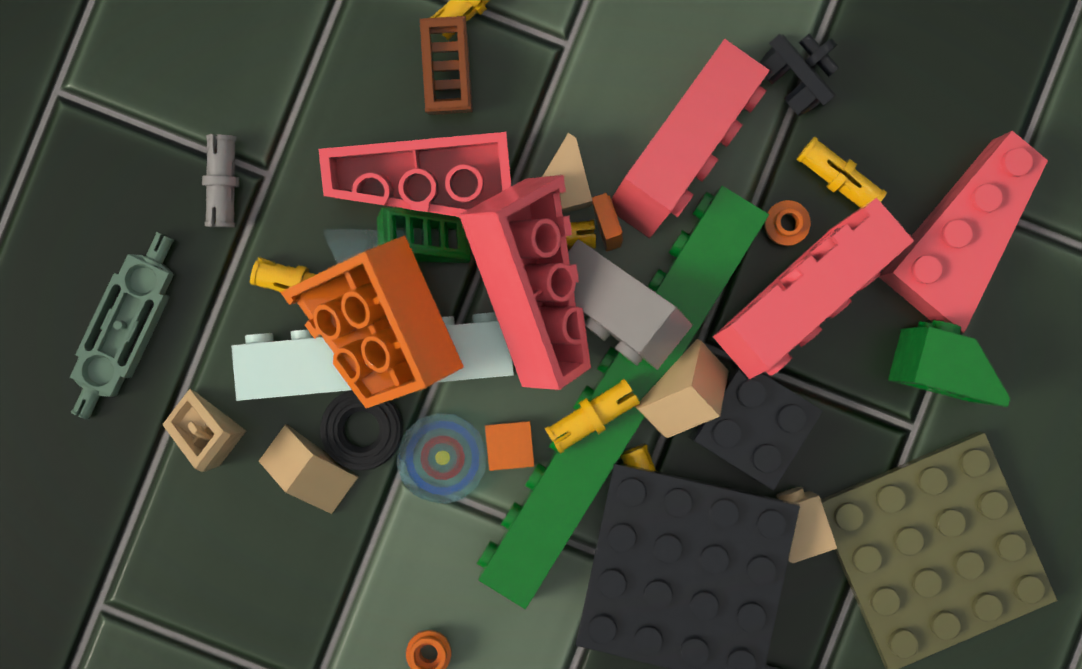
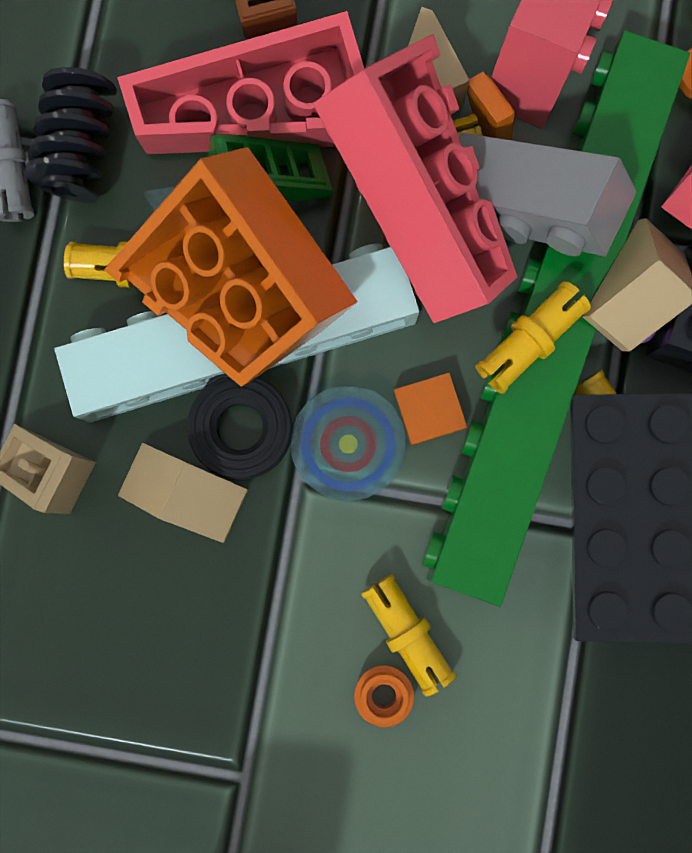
camera: 15 degrees left, 5 degrees down
none -> black piece [25,67,118,203]
none -> yellow pin [361,573,457,697]

